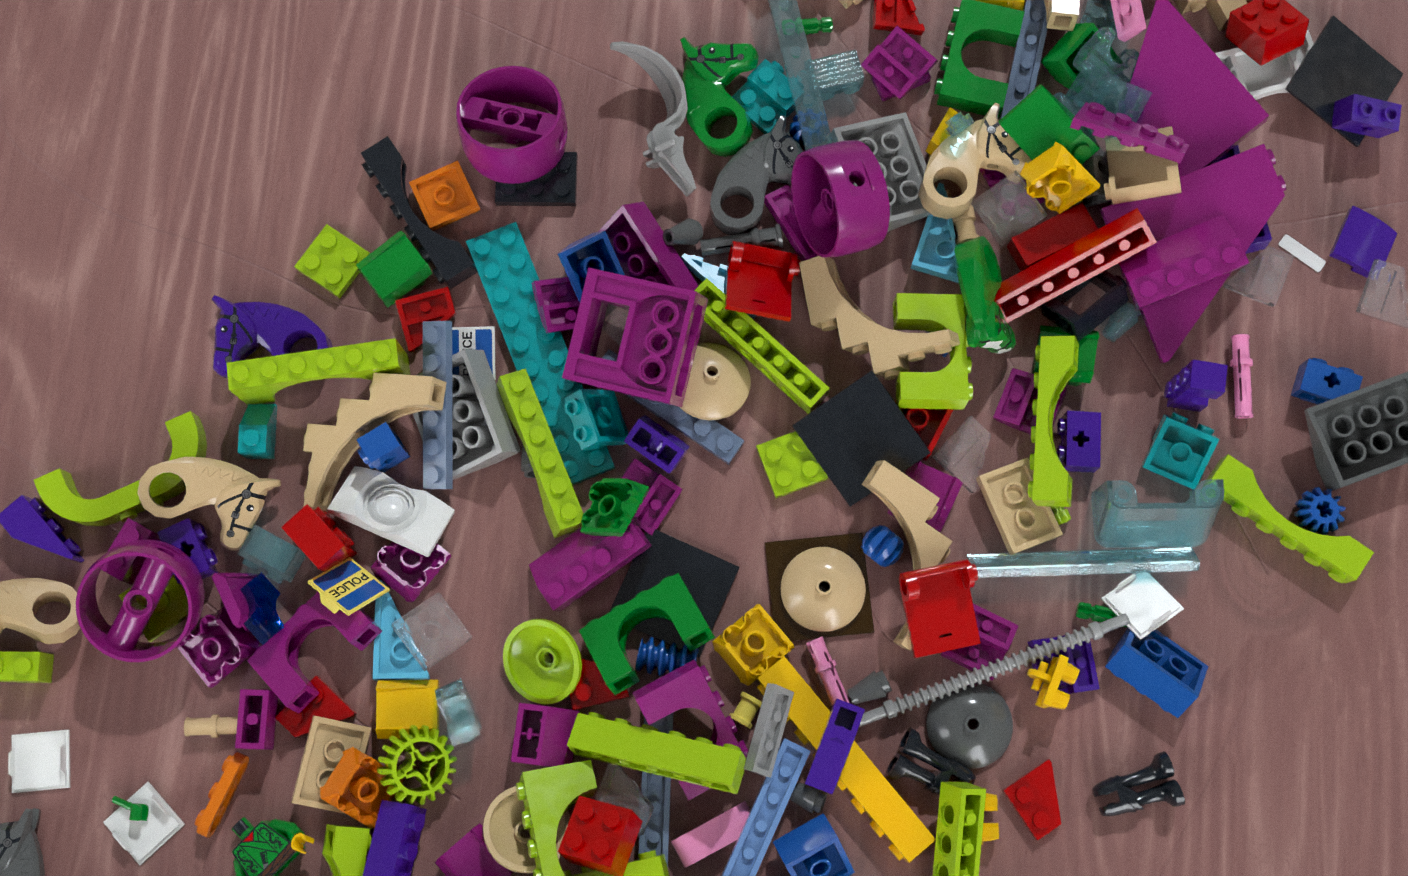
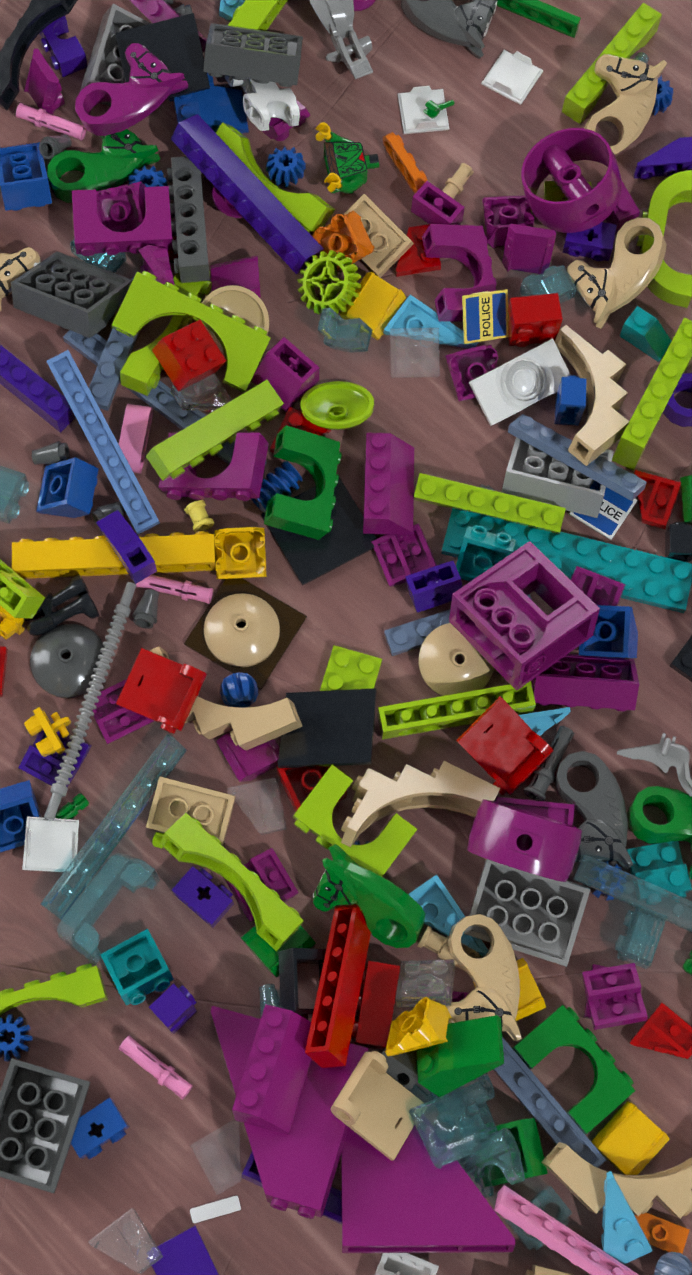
camera: 120 degrees right, 5 degrees down
clear blue tile [240,572,284,645] -> none
green slope [580,478,649,537] -> none
dark grey cone [663,218,703,245] -> none
light grey plate [744,683,794,778] -> none
clear light blue plate [944,112,974,138] -> none
magenta wing [1070,102,1190,163] -> none

